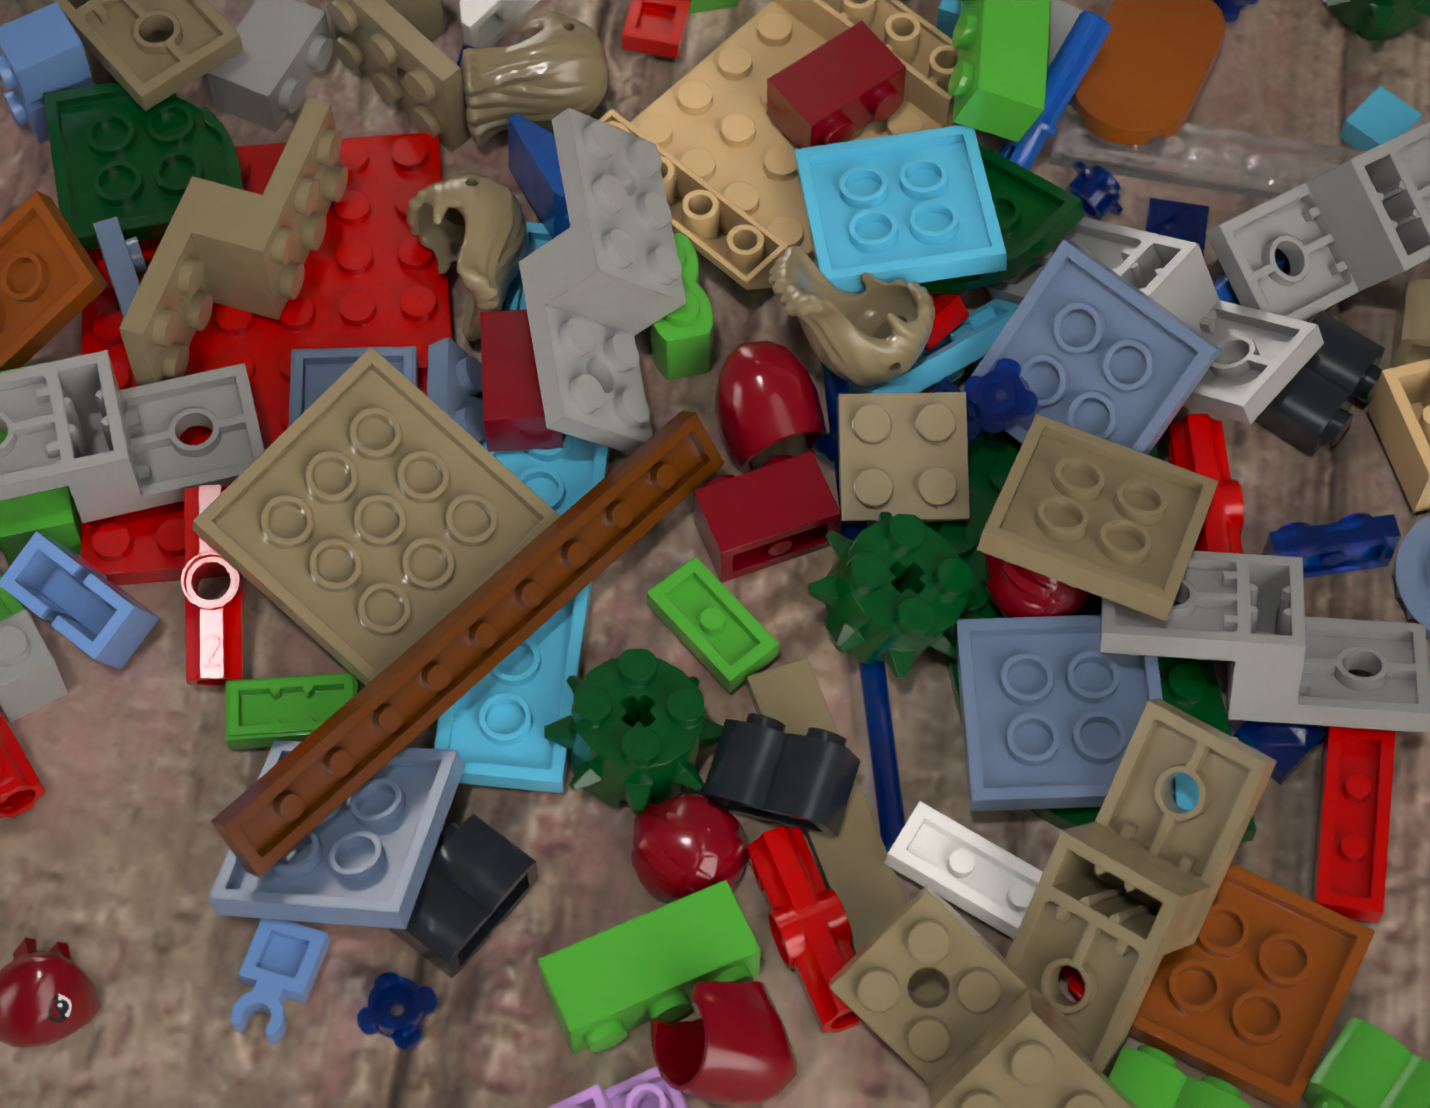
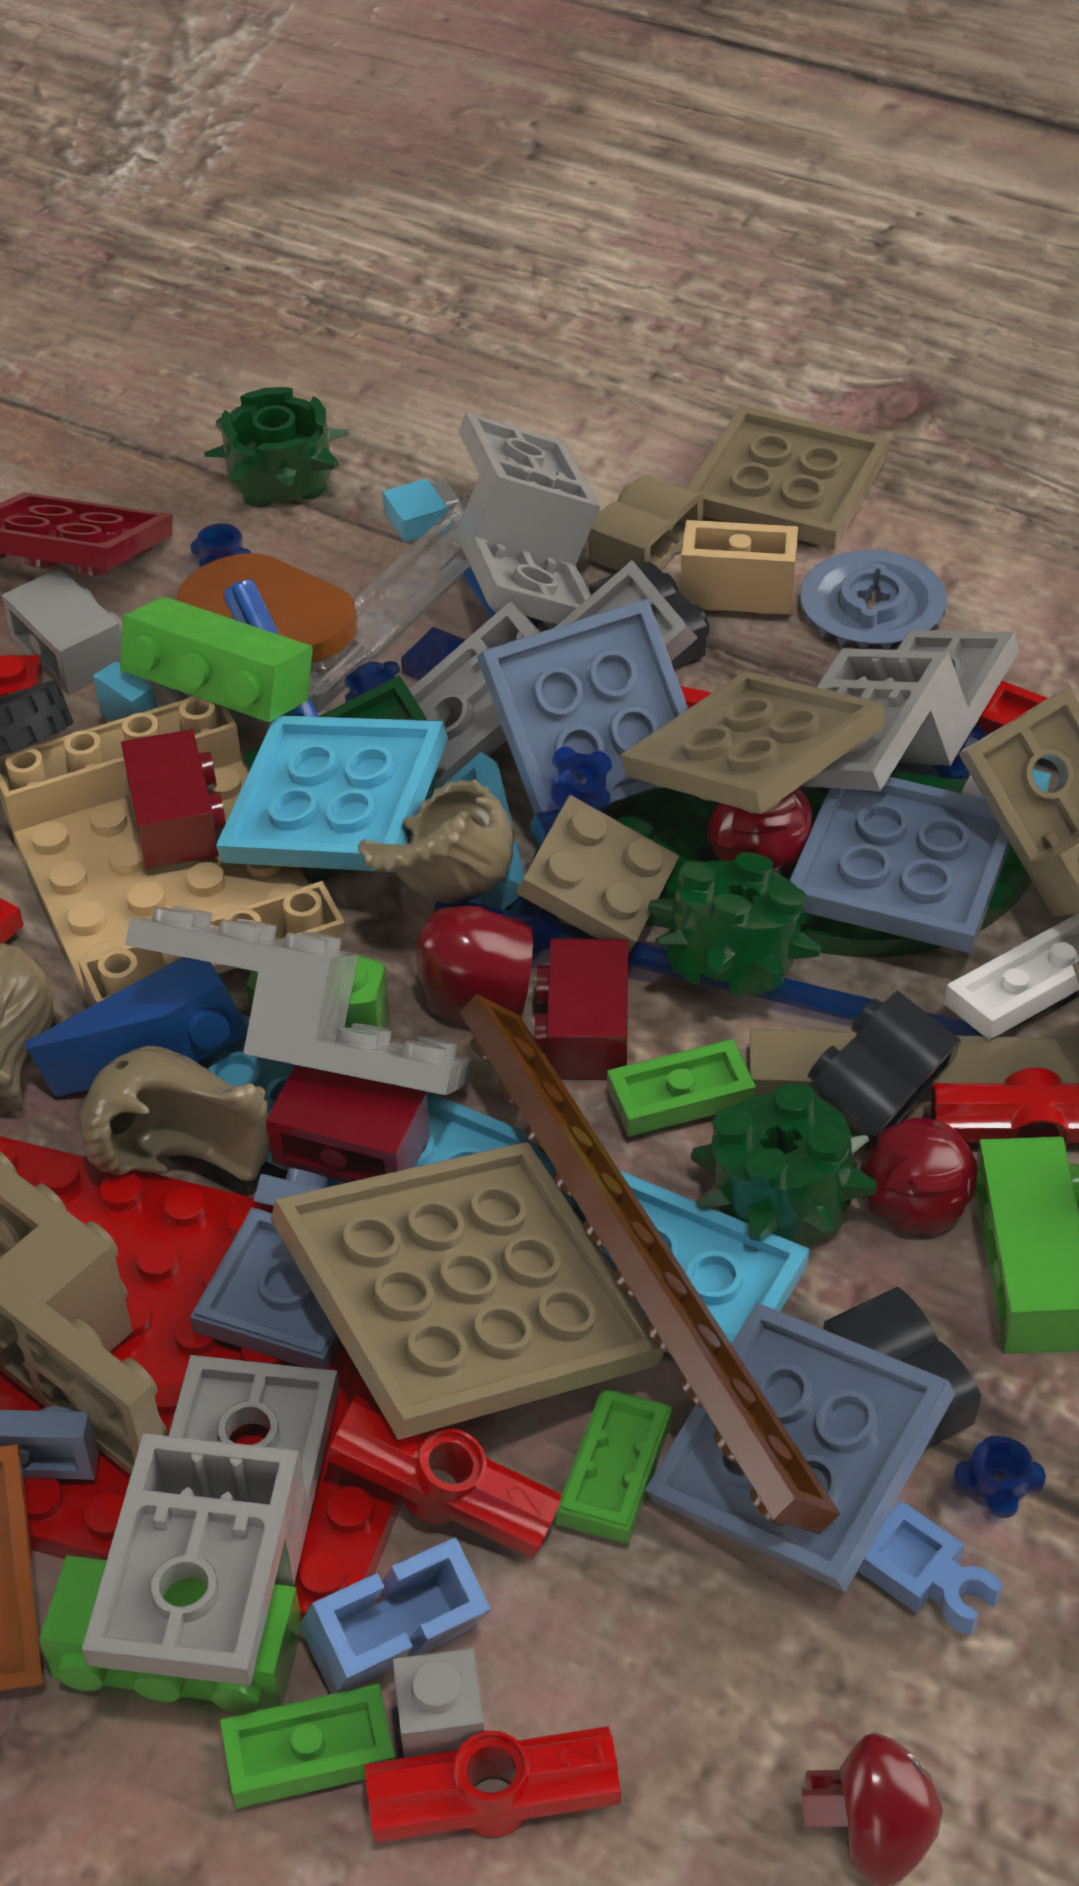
camera: 65 degrees left, 15 degrees down
clear blue plate [1262,513,1401,578] -> none

